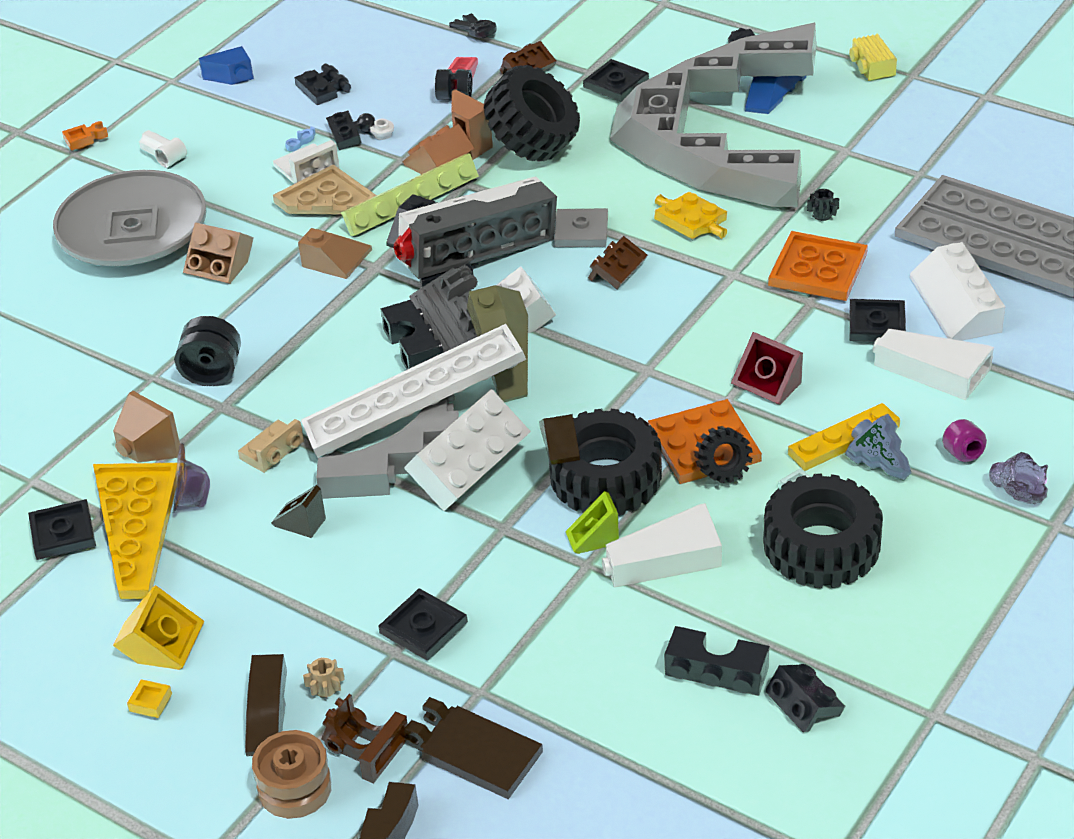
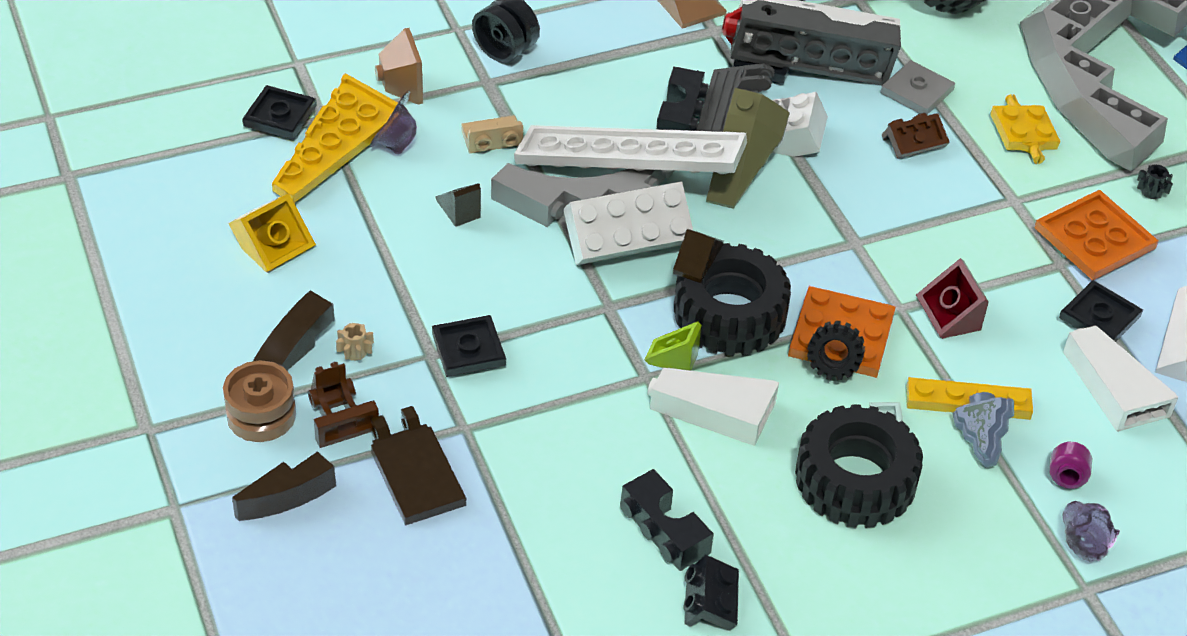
camera: 30 degrees right, 5 degrees up
yellow plate [127,679,172,718] -> none

